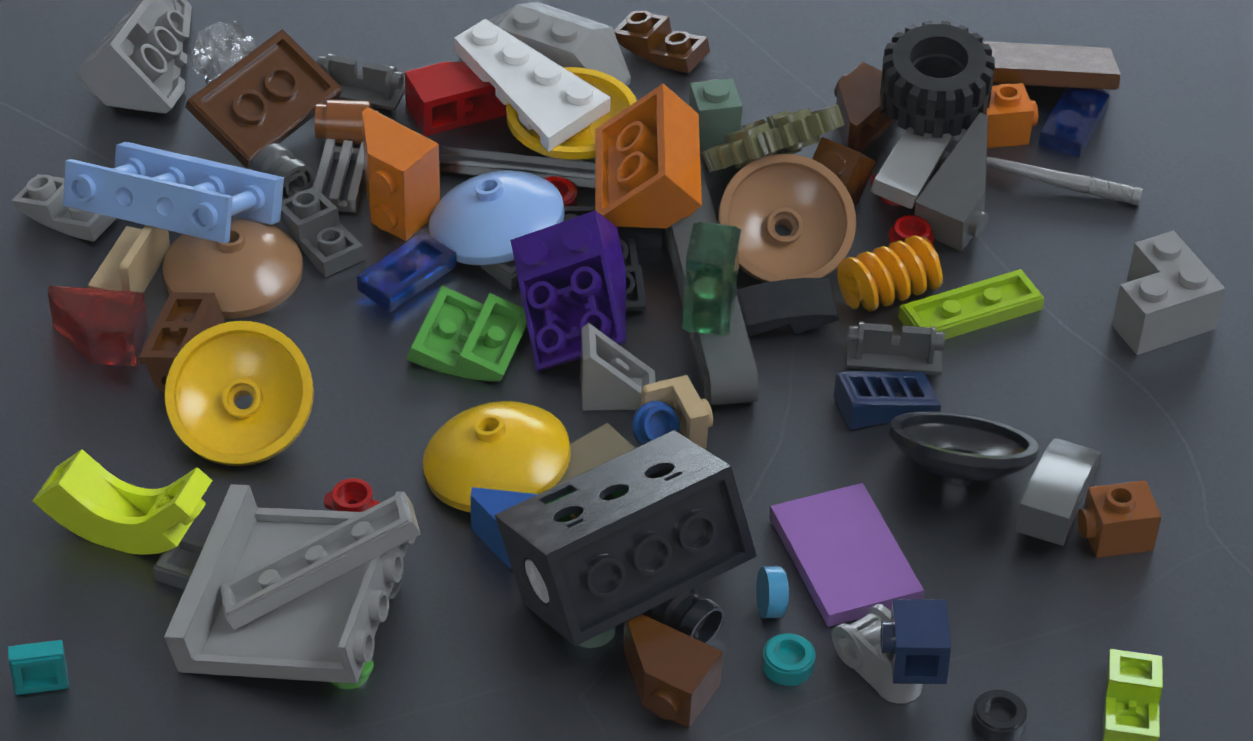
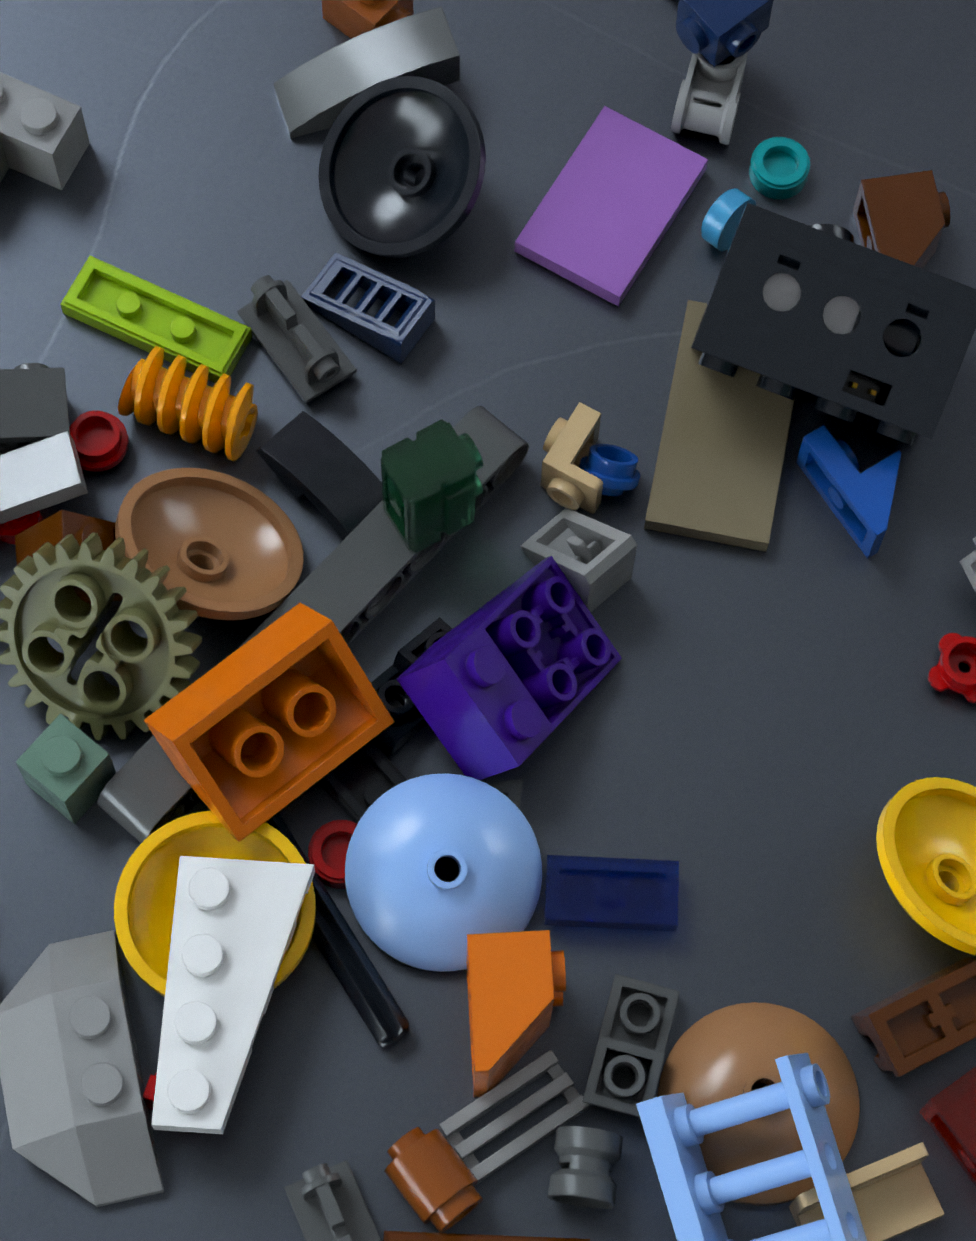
camera: 130 degrees left, 25 degrees up
red slope [405,61,507,136] -> none
bright green slope [406,286,527,381] -> none
yellow dish [423,401,571,512] -> none

